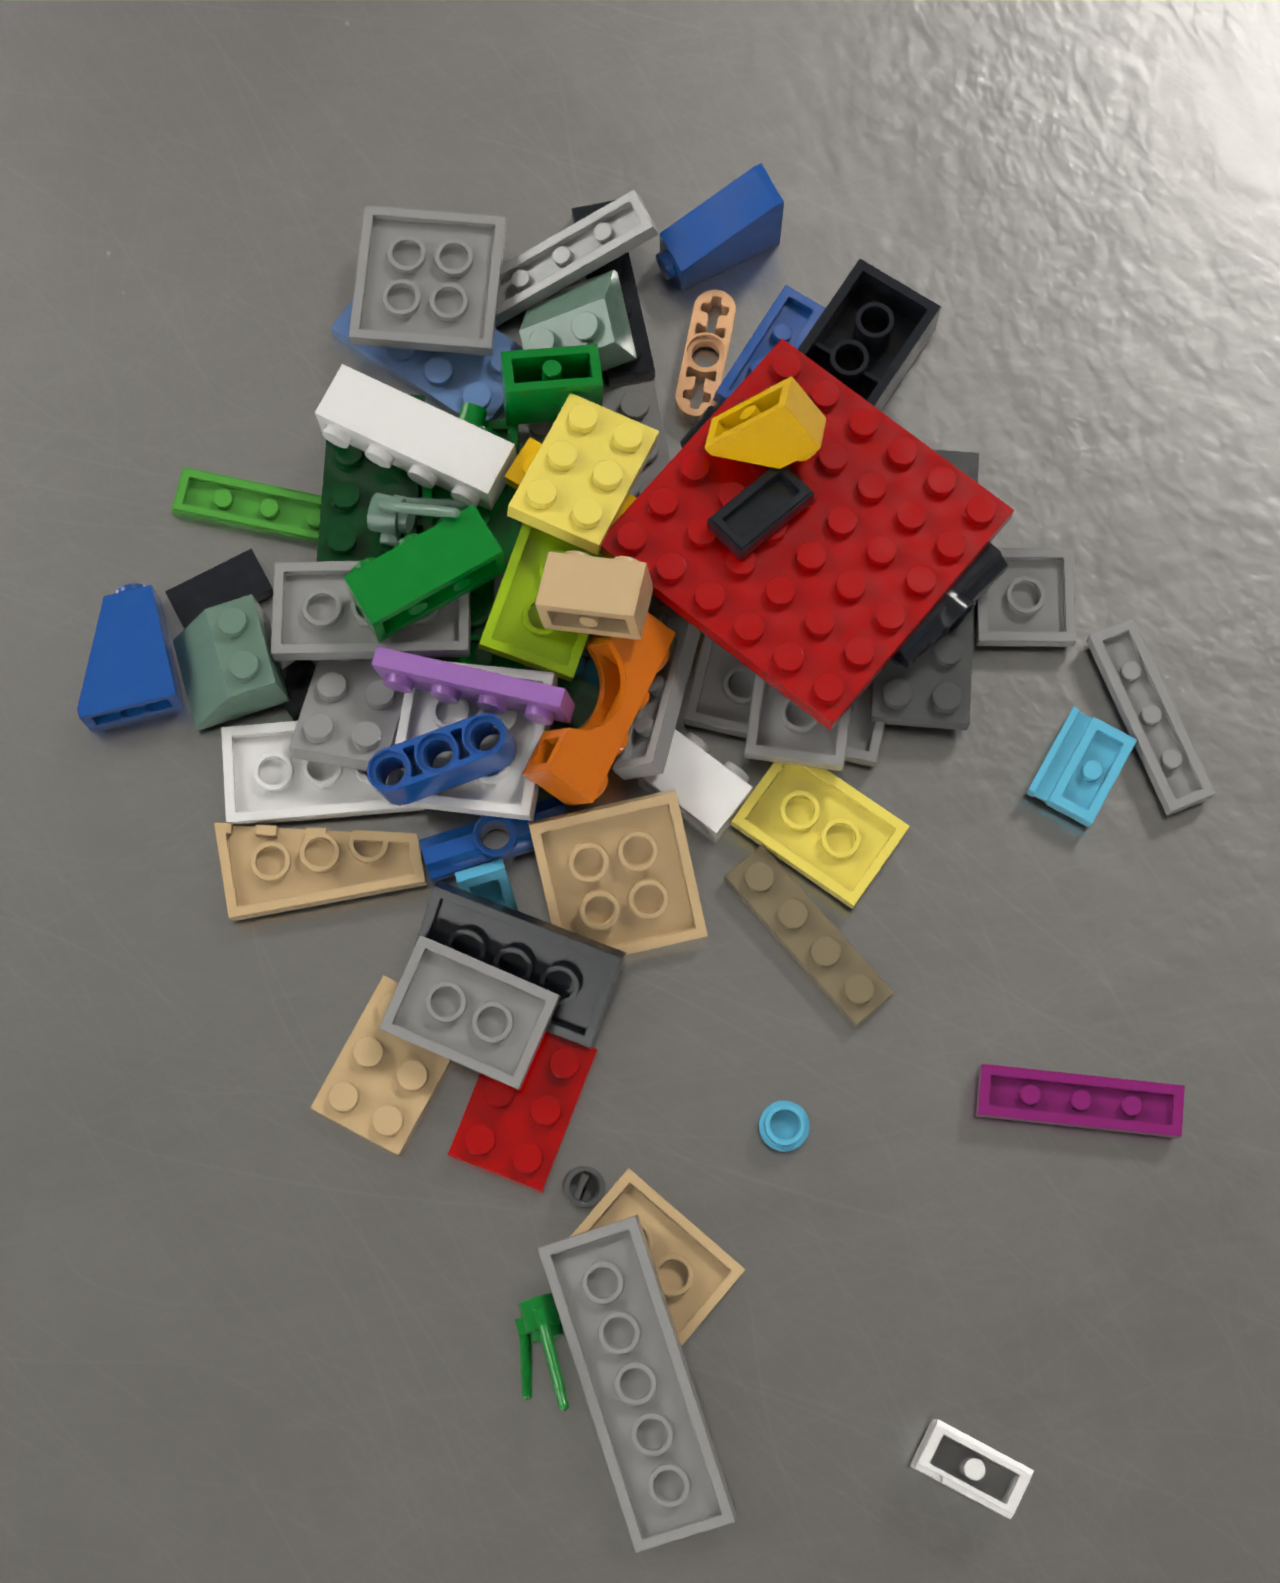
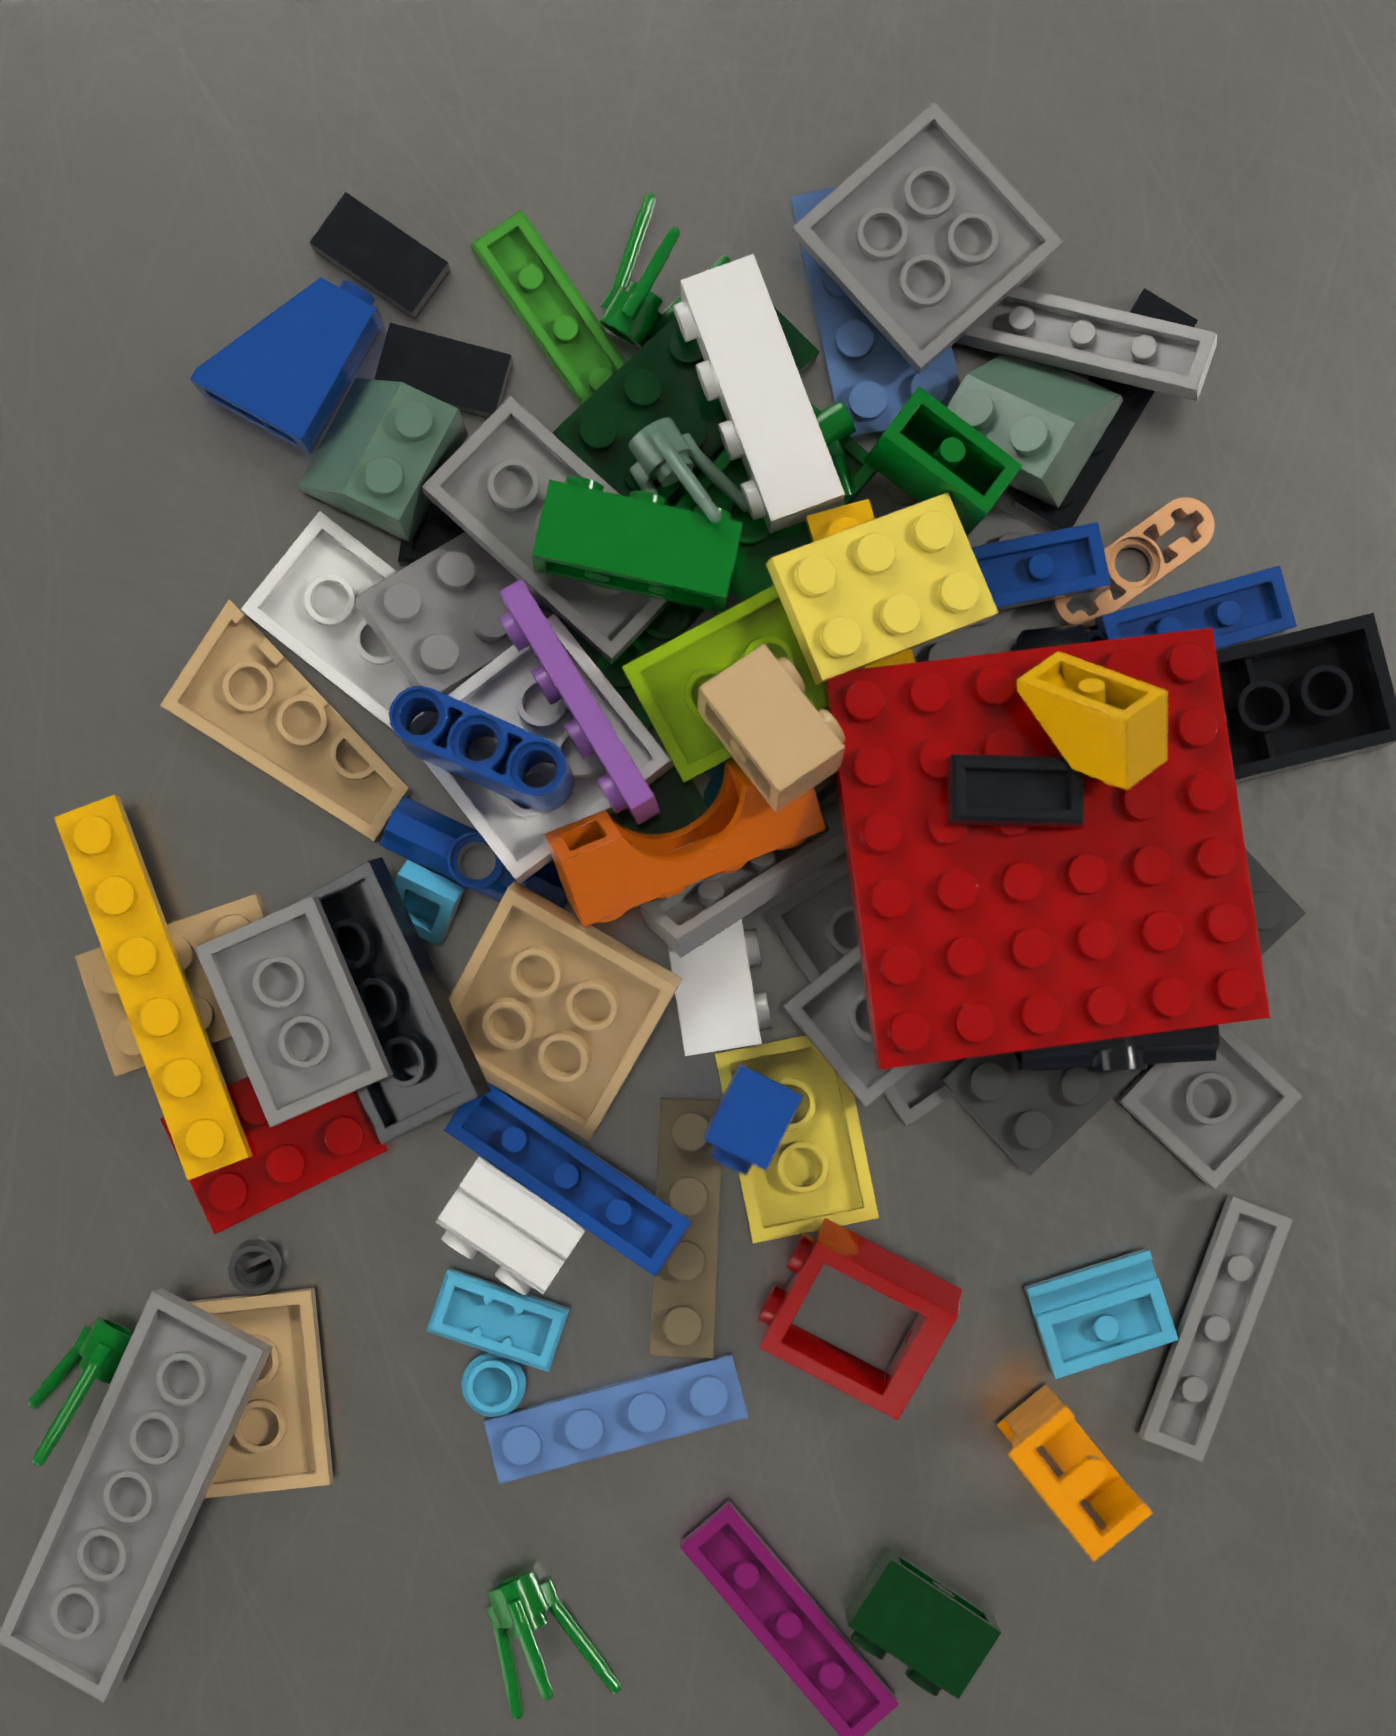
camera: 45 degrees right, 10 degrees up
blue slope [656,163,784,292] -> none
none -> yellow plate [54,794,253,1180]
none -> black tile [309,192,450,319]
none -> medium azure plate [427,1268,570,1372]
none -> white brick [436,1156,586,1296]
none -> blue plate [444,1082,693,1276]
none -> medium blue plate [483,1352,748,1484]
none -> green plant [485,1571,621,1720]
none -> green plant [600,193,731,348]
none -> blue brick [704,1063,803,1175]
none -> red window [757,1218,963,1420]
none -> dark green brick [845,1547,1001,1699]
none -> blue plate [971,522,1111,611]
none -> light orange window [996,1384,1153,1562]

